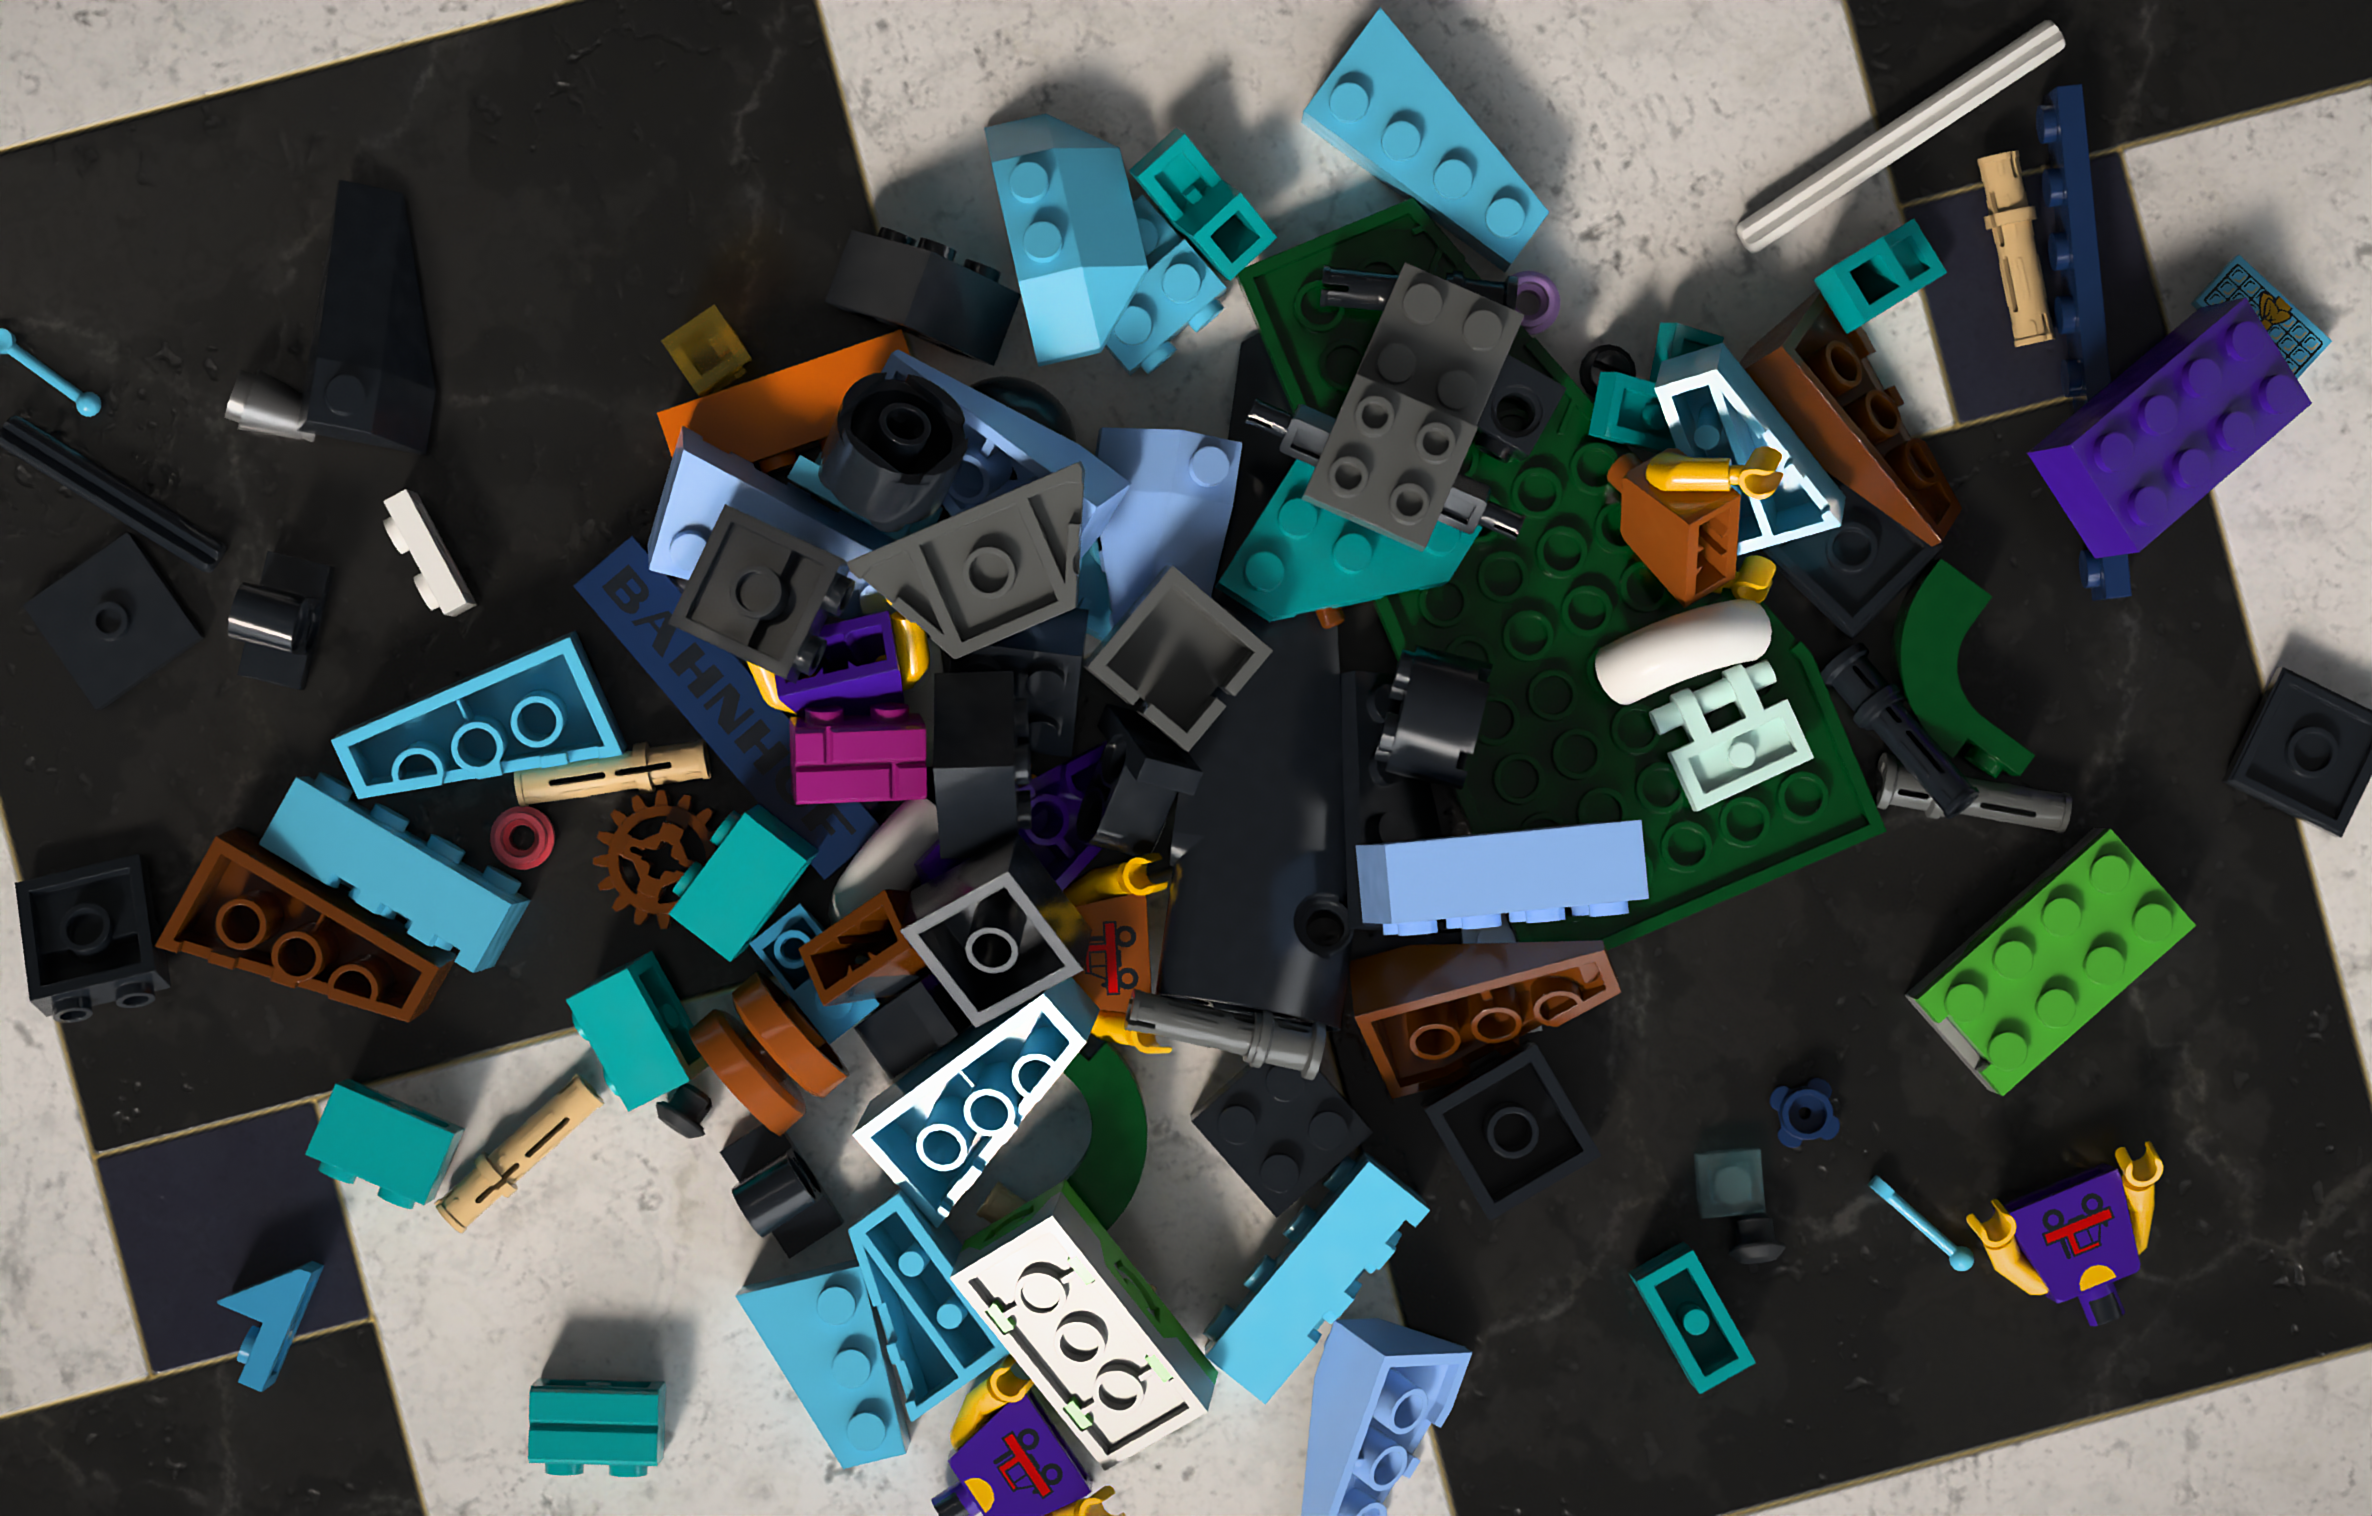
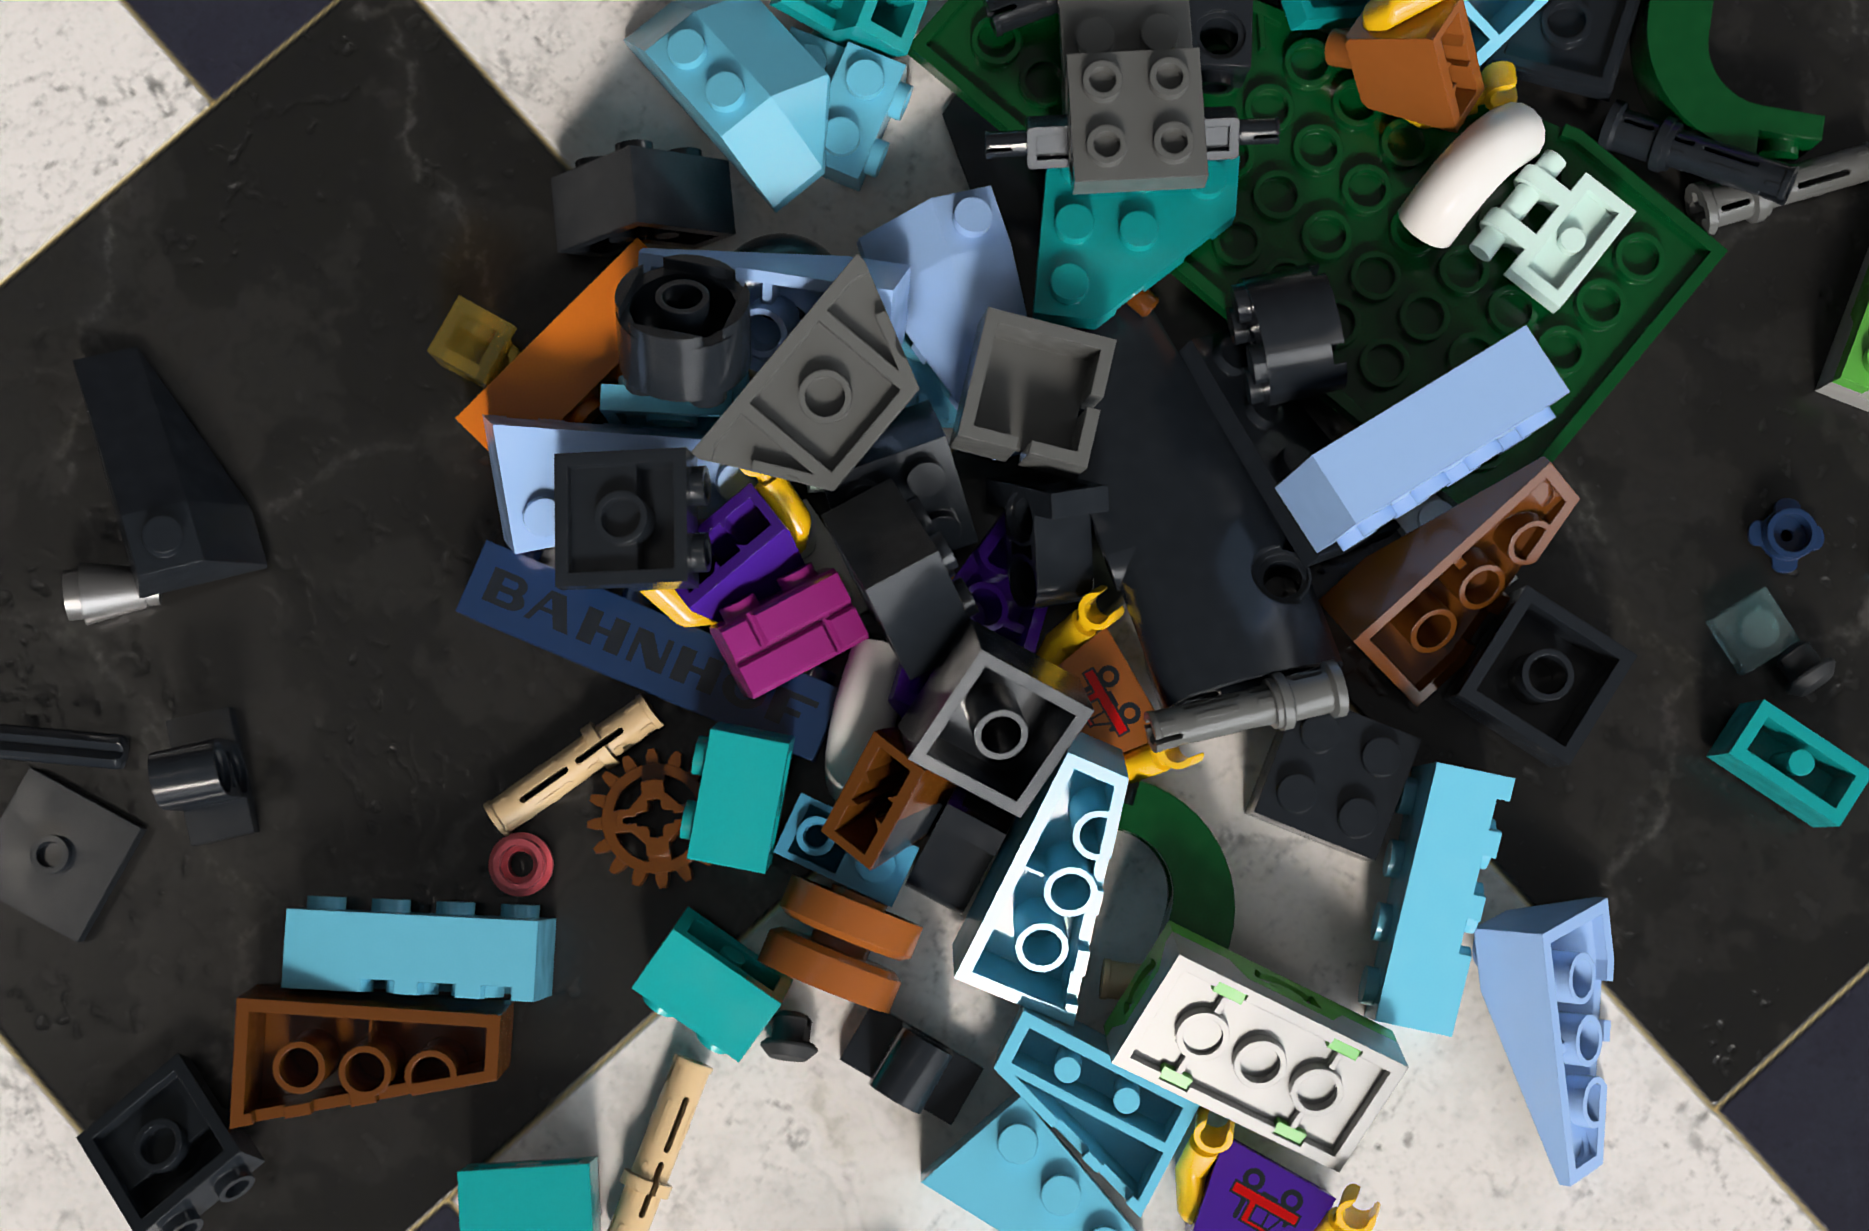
camera: 30 degrees left, 5 degrees down
medium azure wedge [331,630,628,799] -> none
white plate [383,489,477,617] -> none

